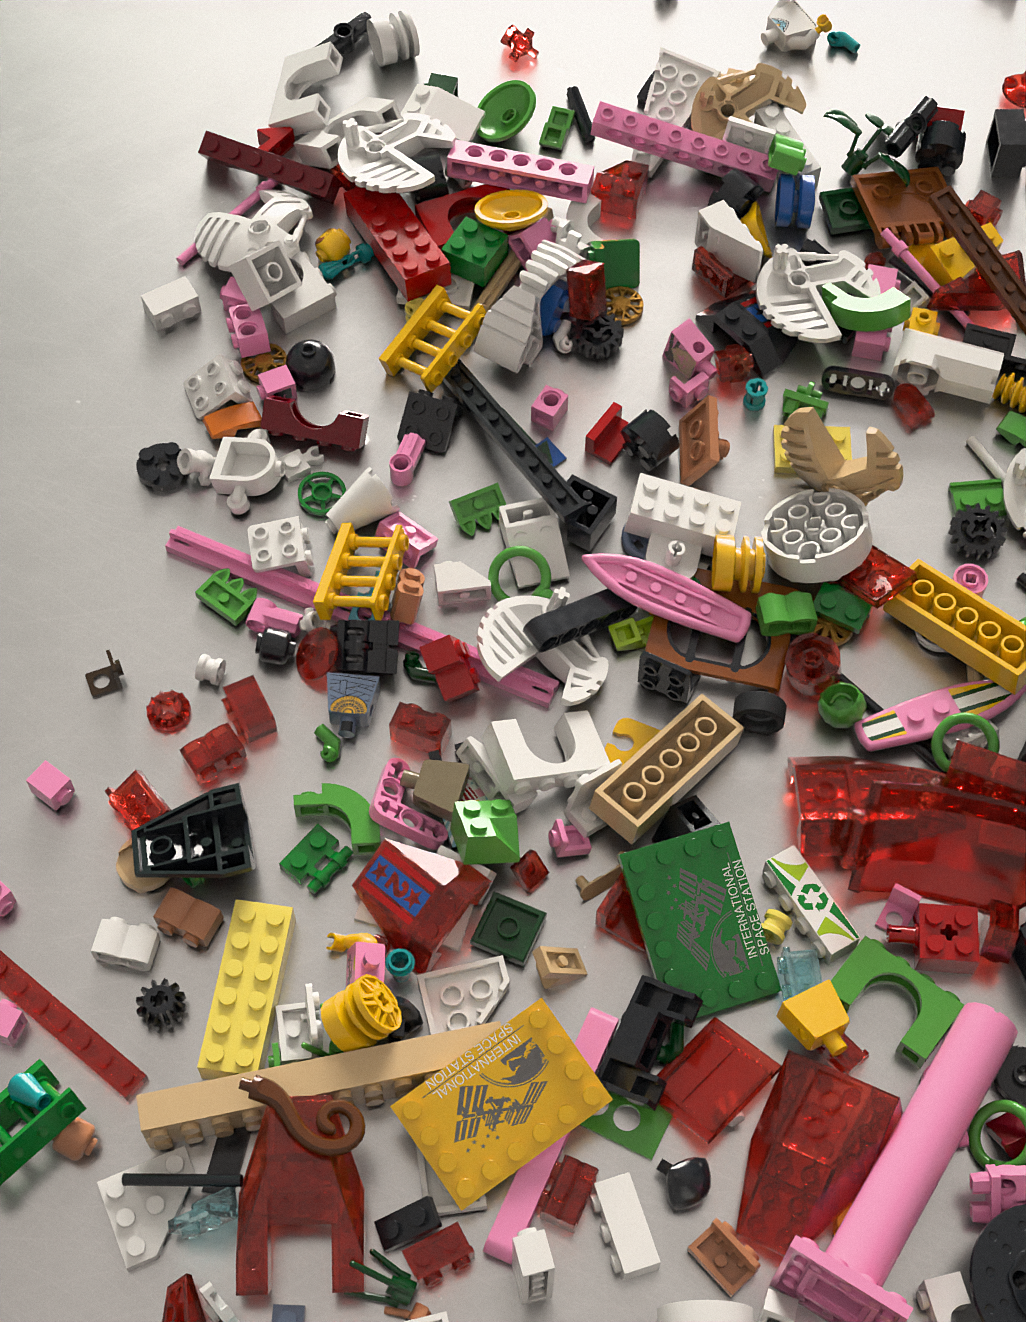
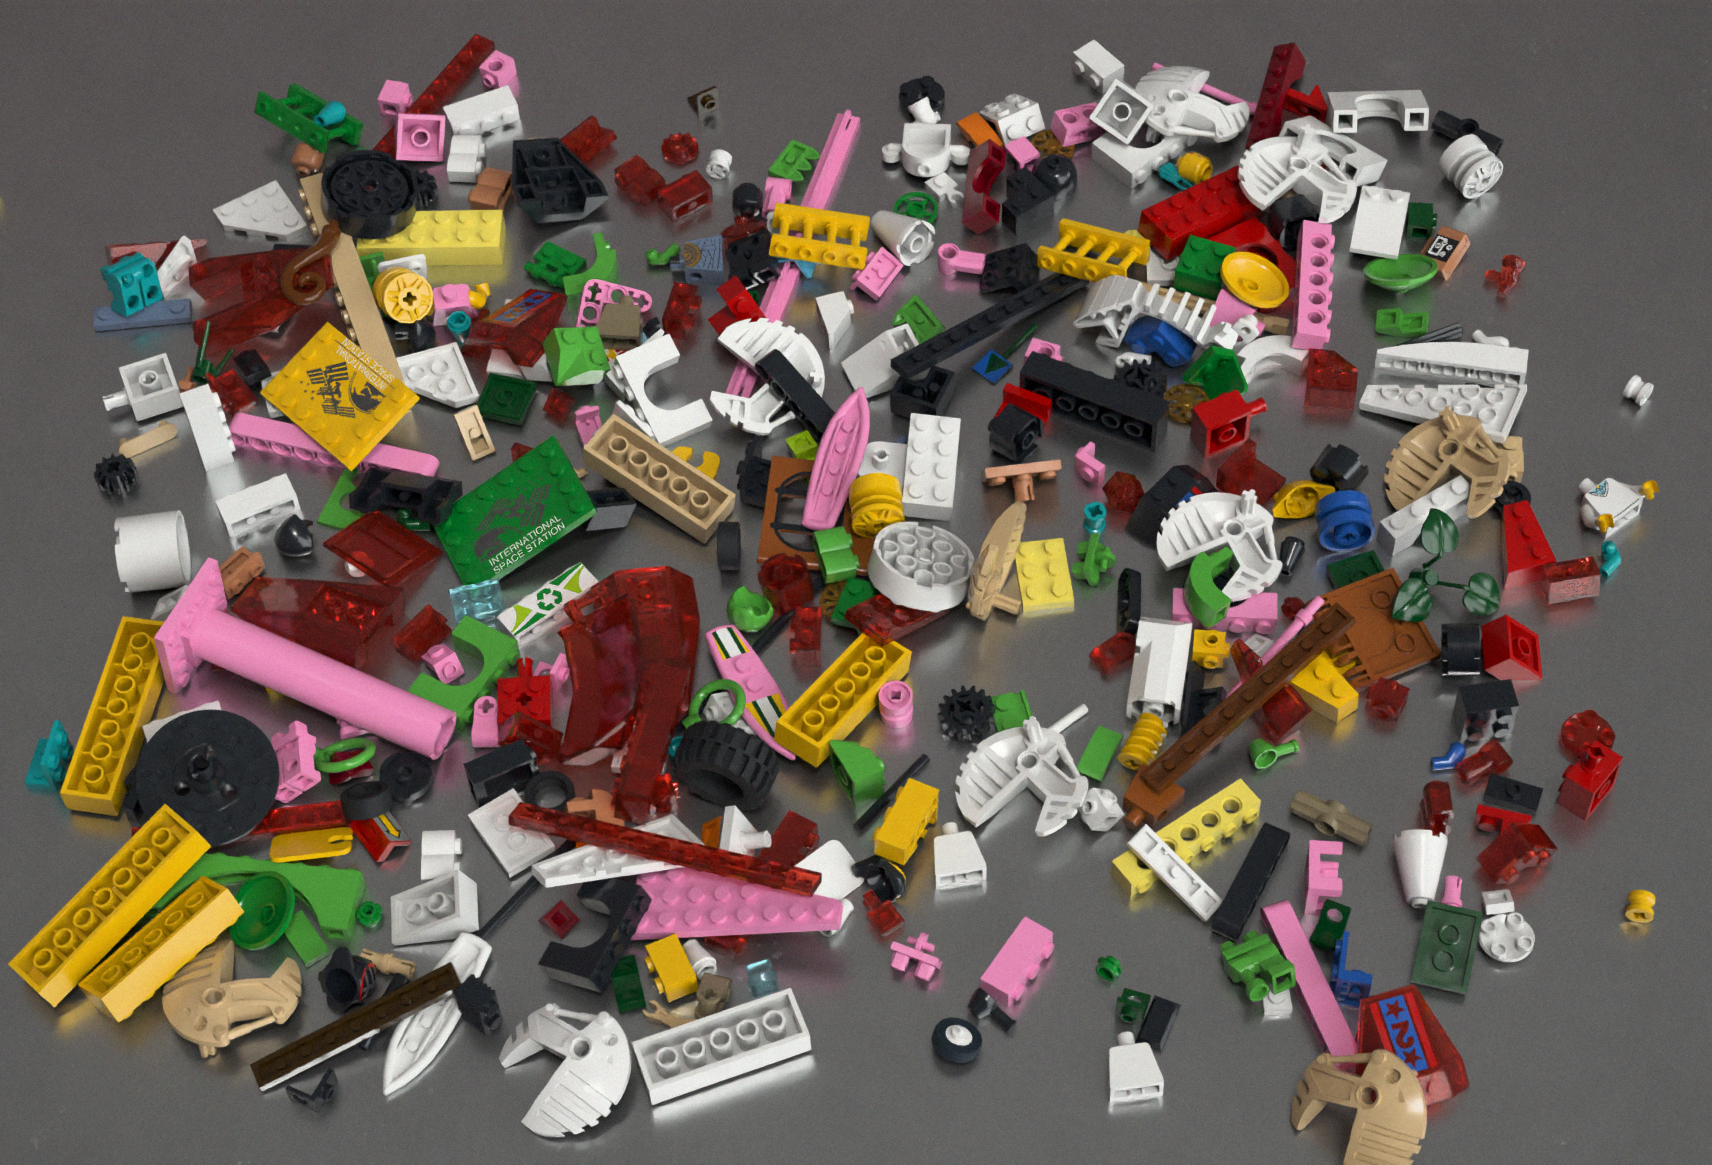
camera: 85 degrees right, 5 degrees down
bright pink brick [26,760,75,811] -> none
black bar [122,1173,244,1187] -> none
clear light blue bracket [168,1187,238,1239] -> none
white bracket [247,516,314,577] -> none
nougat brick [390,568,425,625] -> none
bright green piece [488,546,553,602] -> none
clear red brick [537,1155,599,1233] -> none
clear red brick [566,259,607,321] -> none
bright pink brick [590,101,778,192] -> none
bright pink torso [662,318,718,380] -> none
white slope [694,200,763,283] -> none
white bracket [722,116,775,154] -> none
light yellow wheel [761,909,793,945] -> none
bright green brick [768,133,807,176] -> none
yellow torso [777,979,850,1057] -> none
black piece [884,95,938,158] -> none
none -> black brick [321,150,418,239]
none -> bright pink slope [394,113,445,162]
none -> bright pink bracket [421,643,464,684]
none -> white brick [443,85,520,136]
none -> bright pink piece [471,696,501,748]
none -> clear red brick [789,606,823,667]
none -> black brick [1002,167,1054,236]
none -> black brick [1019,351,1169,453]
none -> red brick [1190,390,1267,459]
none -> white slope [1374,342,1529,387]
none -> nougat piece [1419,226,1471,280]
none -> white arm [1471,330,1509,347]
none -> red wedge [1499,500,1557,590]
none -> clear red brick [1541,556,1601,605]

